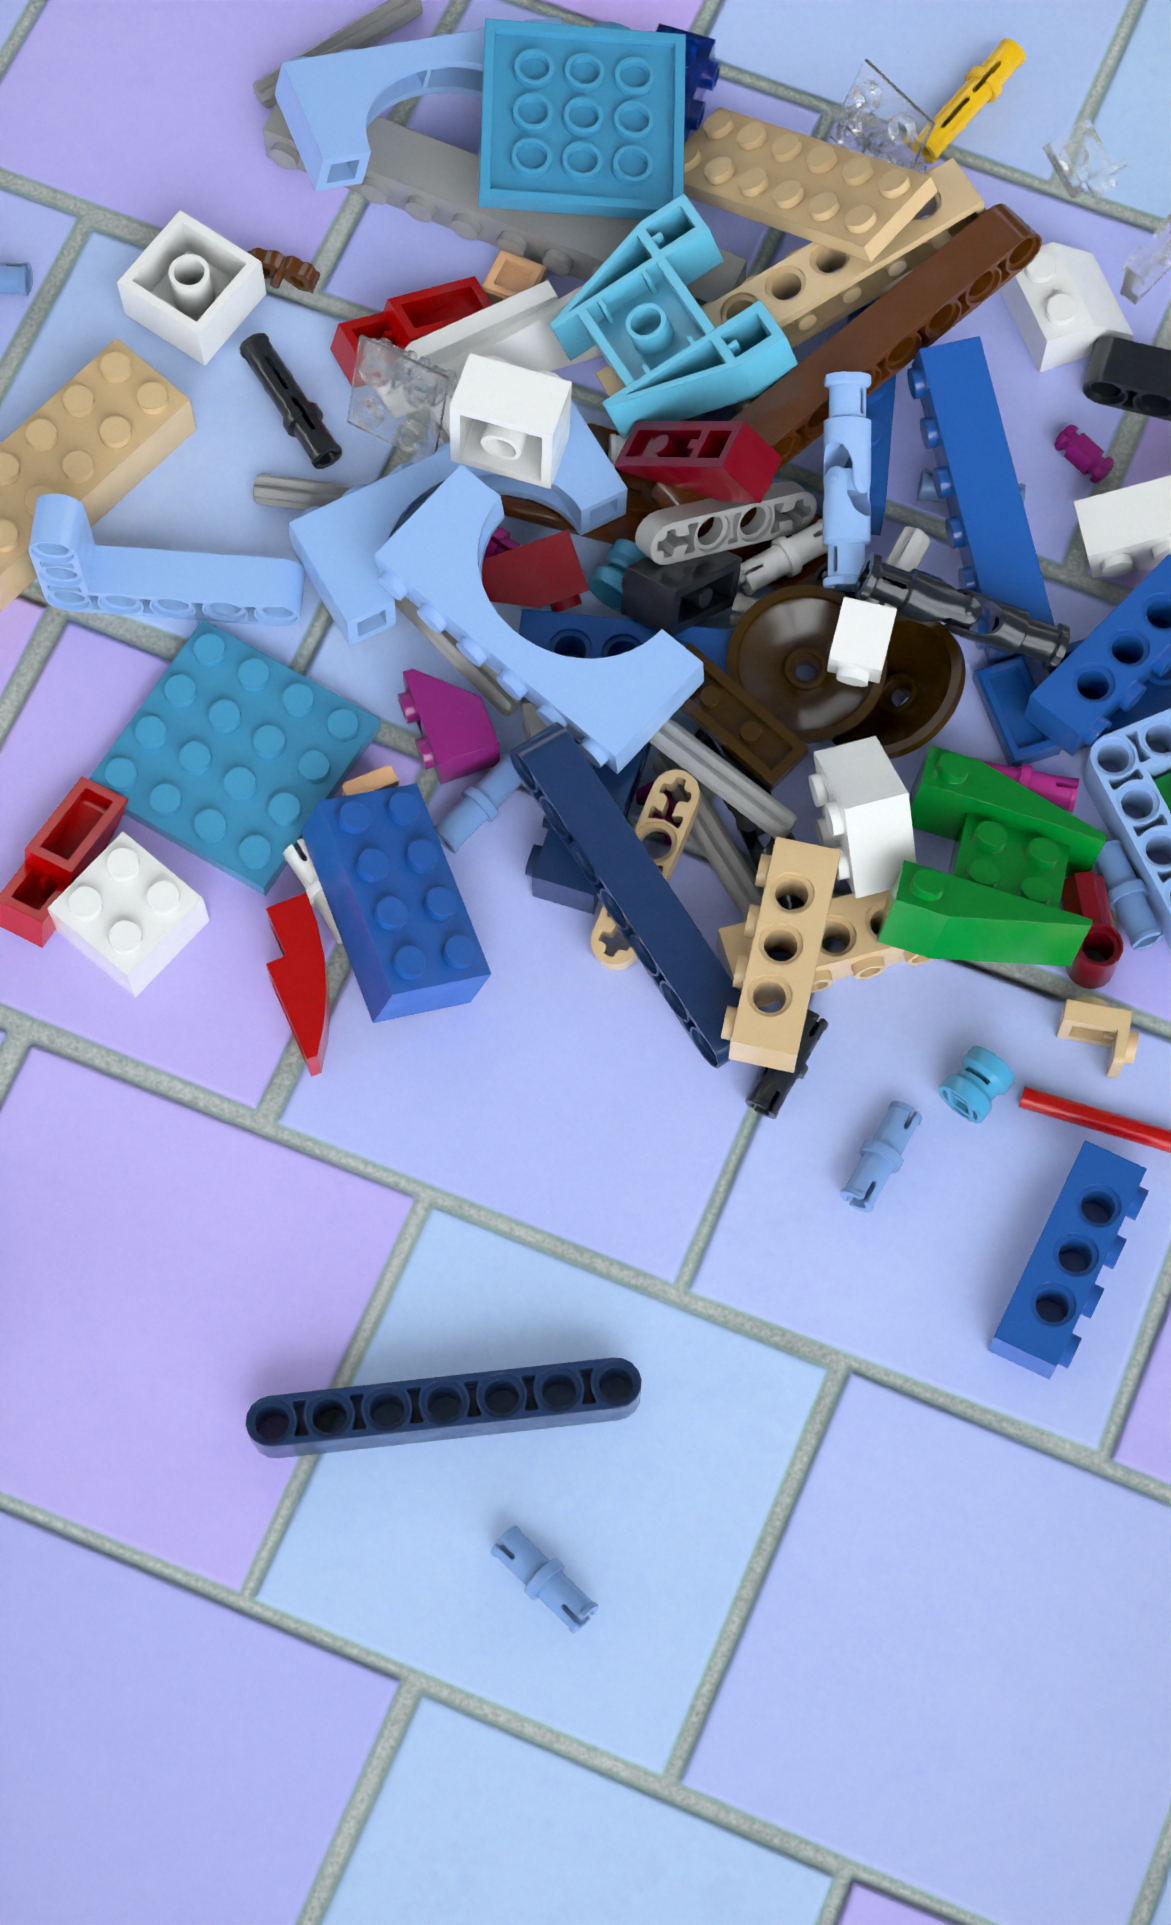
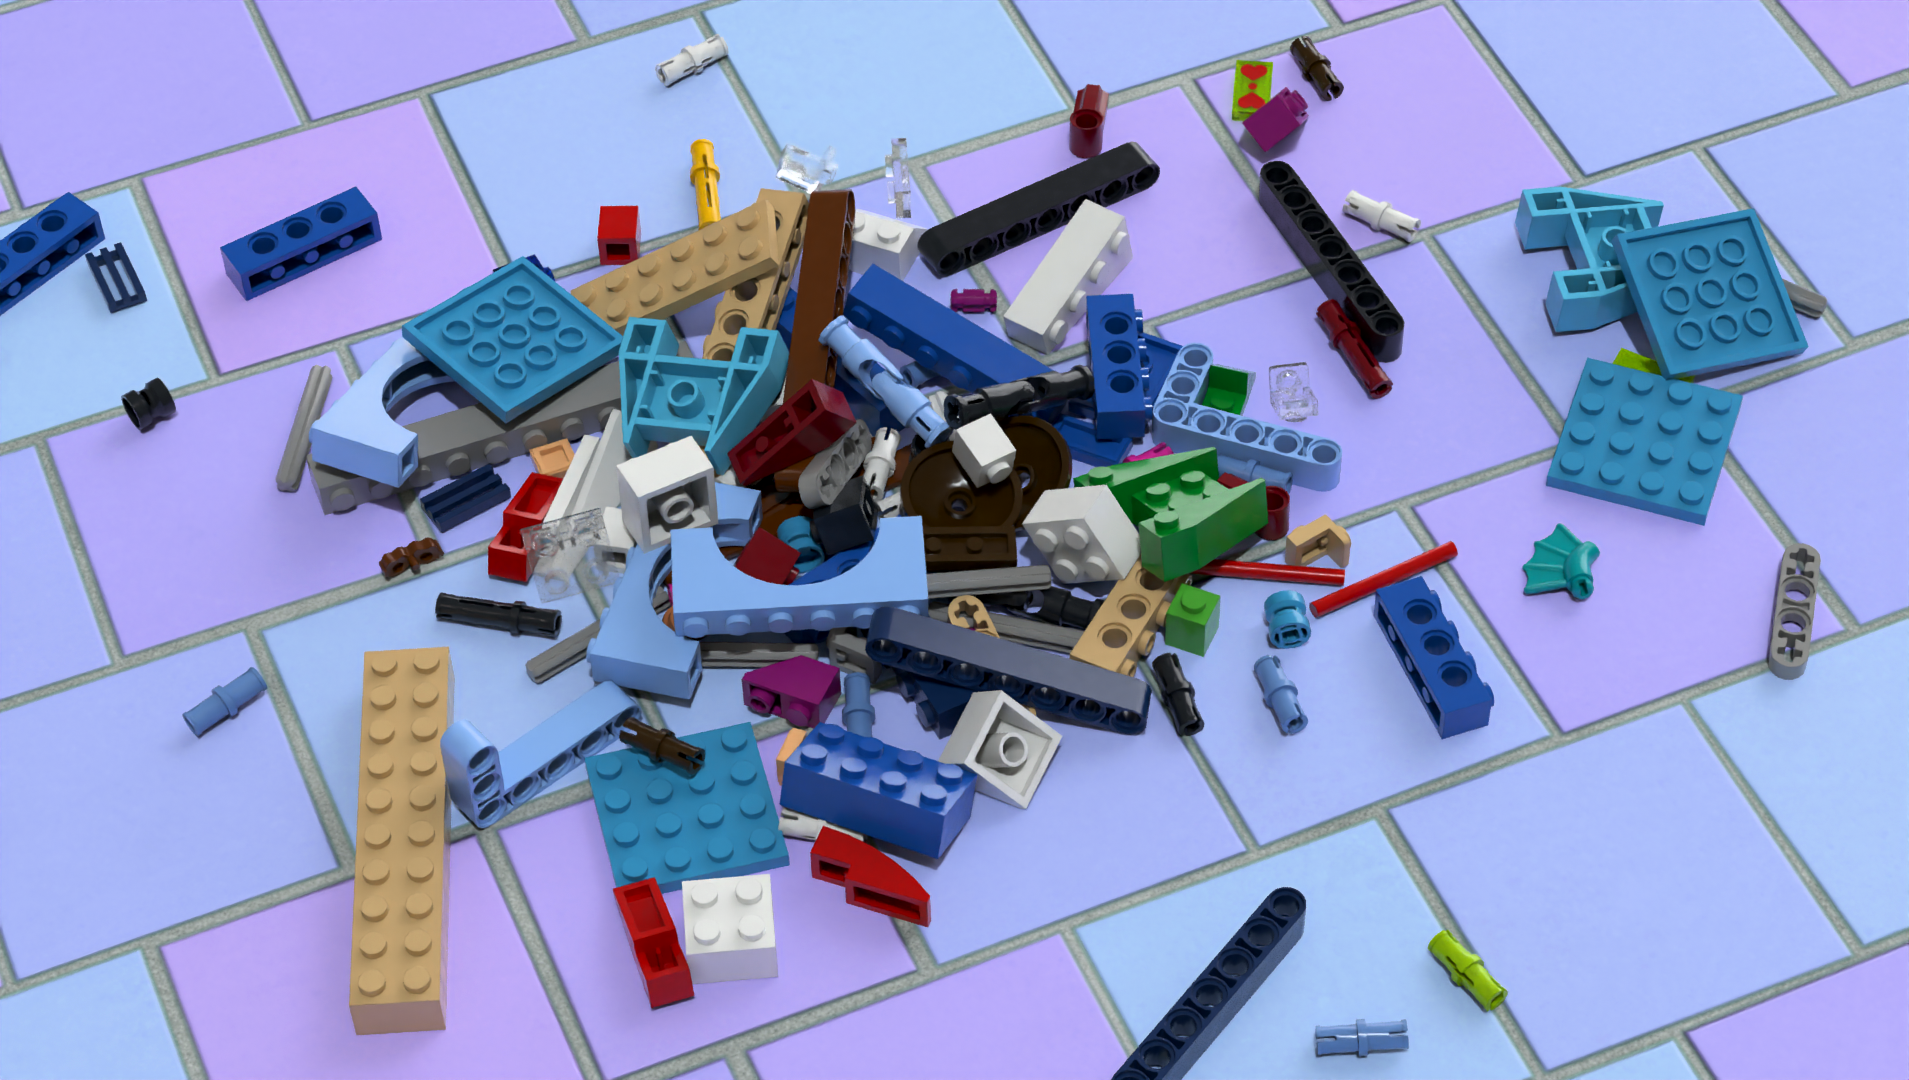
camera: 45 degrees left, 20 degrees down
white brick [117,210,267,366] -> none
tan brick [721,837,841,1073] -> none
clear hinge [828,59,936,173] -> none
none -> dark blue tile [420,464,511,533]
none -> red brick [597,206,641,265]
none -> dark brown pin [619,717,705,774]
none -> white slope [938,690,1062,809]
none -> bright green brick [1165,583,1221,657]
none -> red bar [1189,559,1345,586]
none -> lime pin [1428,930,1508,1011]

